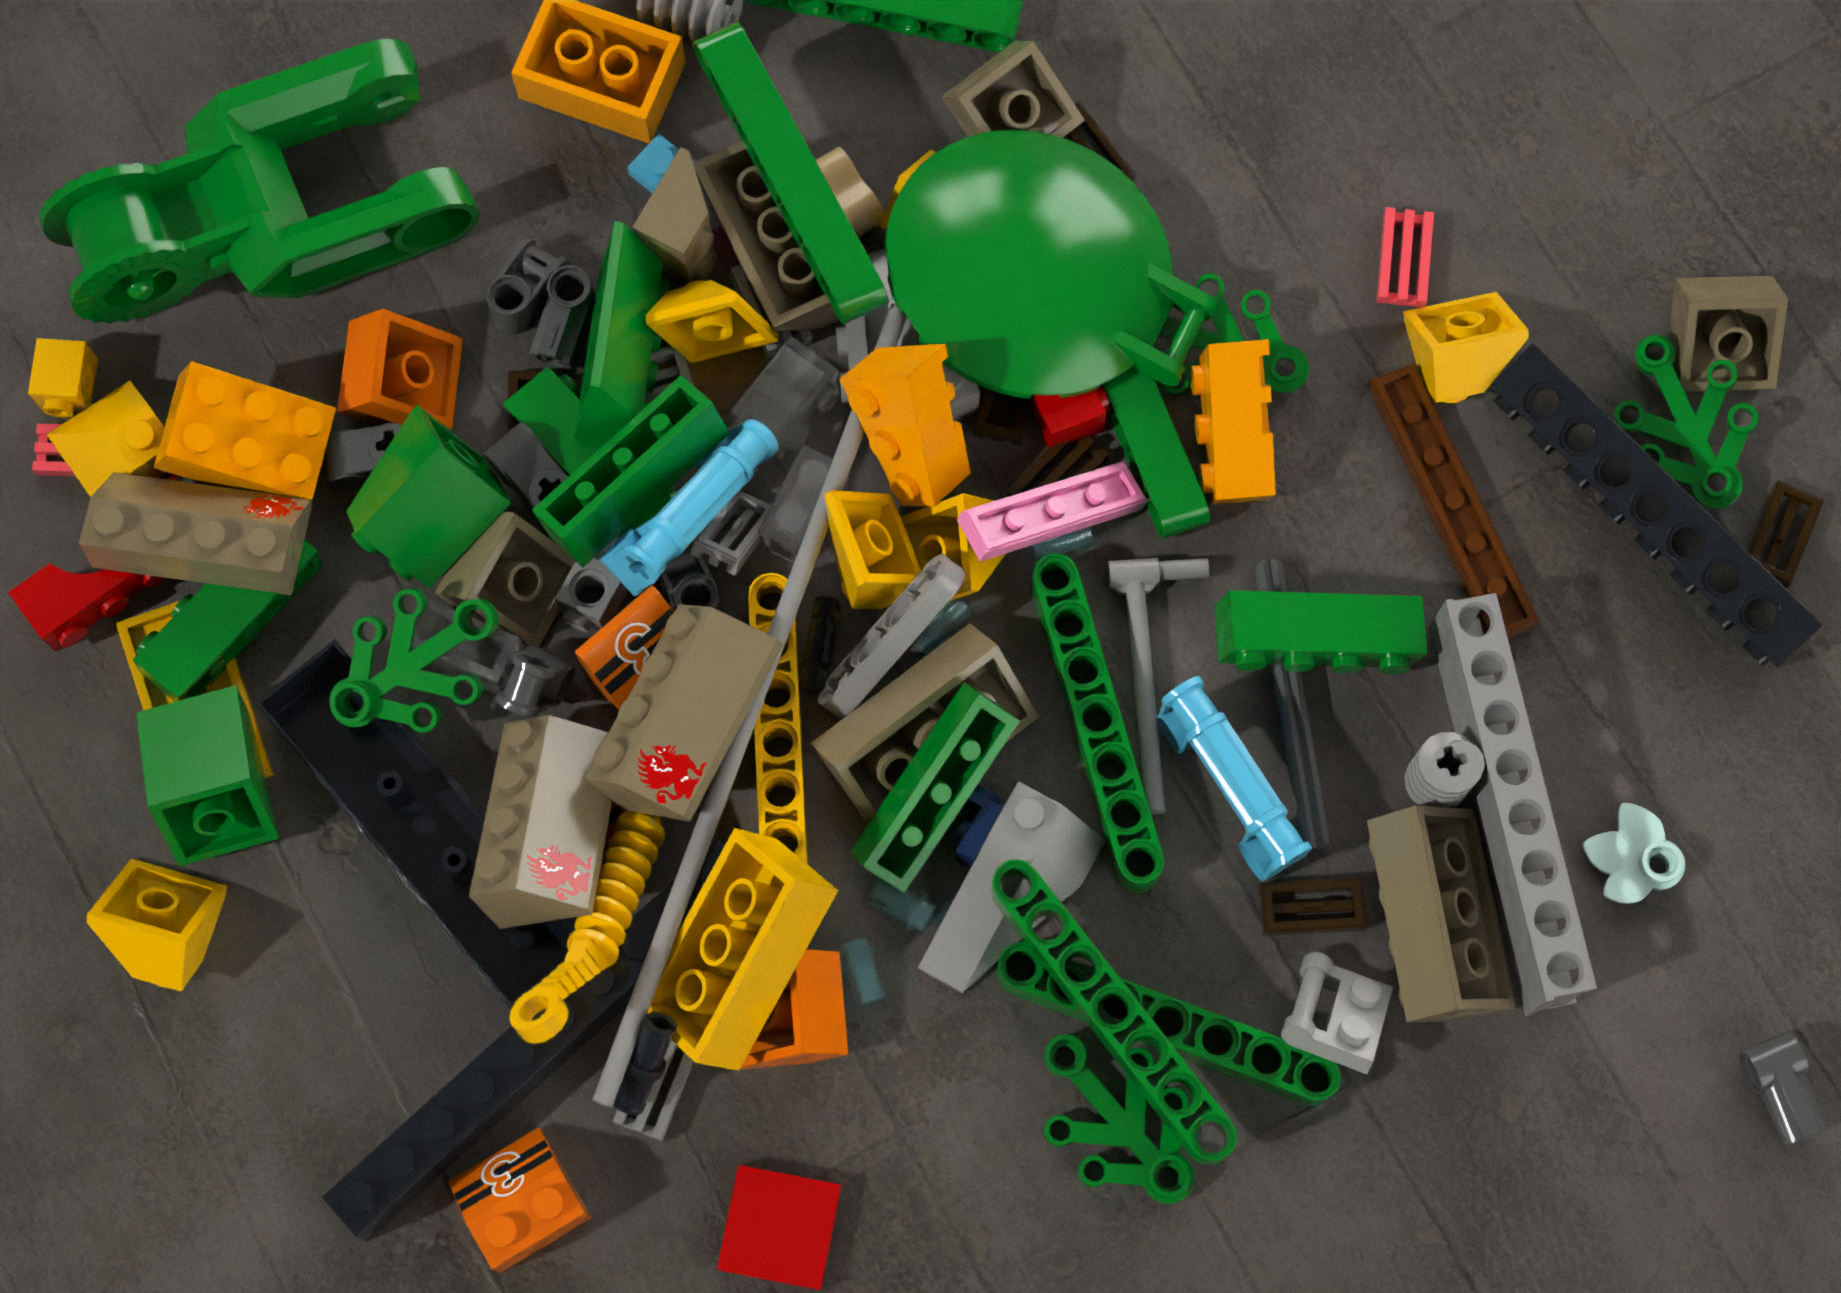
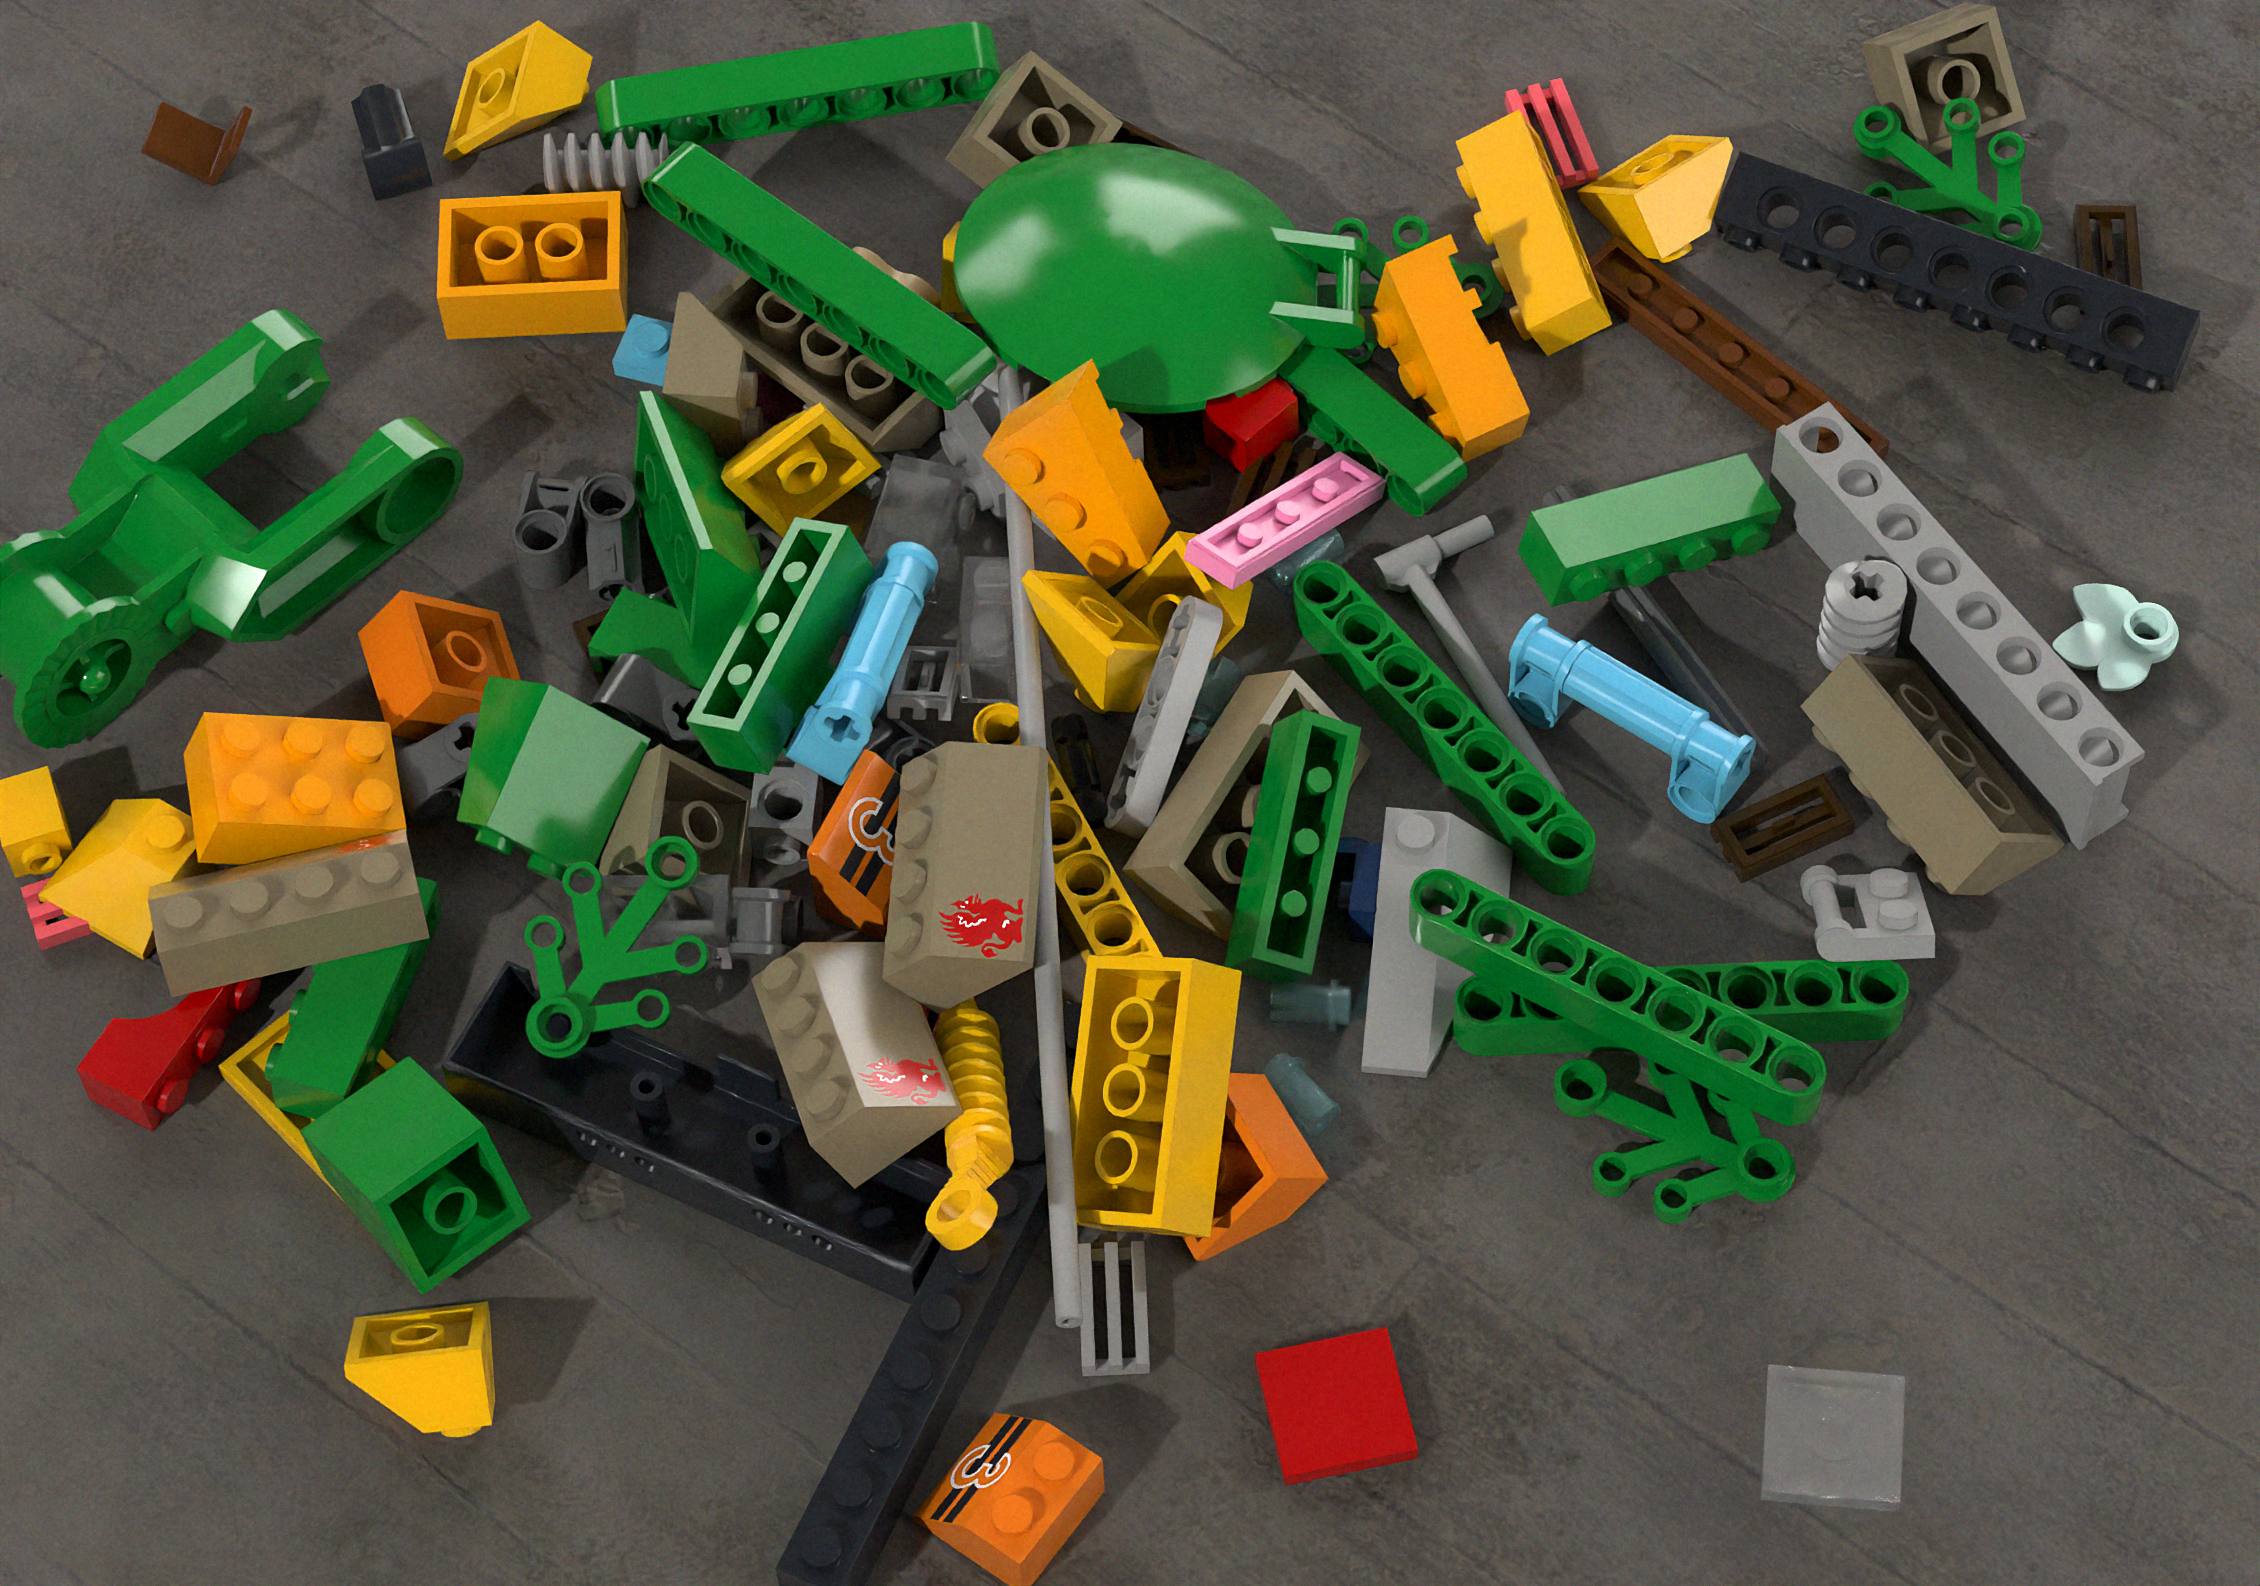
camera: 20 degrees left, 15 degrees down
black pin [614,1012,677,1115] -> none
none -> yellow brick [1456,109,1613,356]

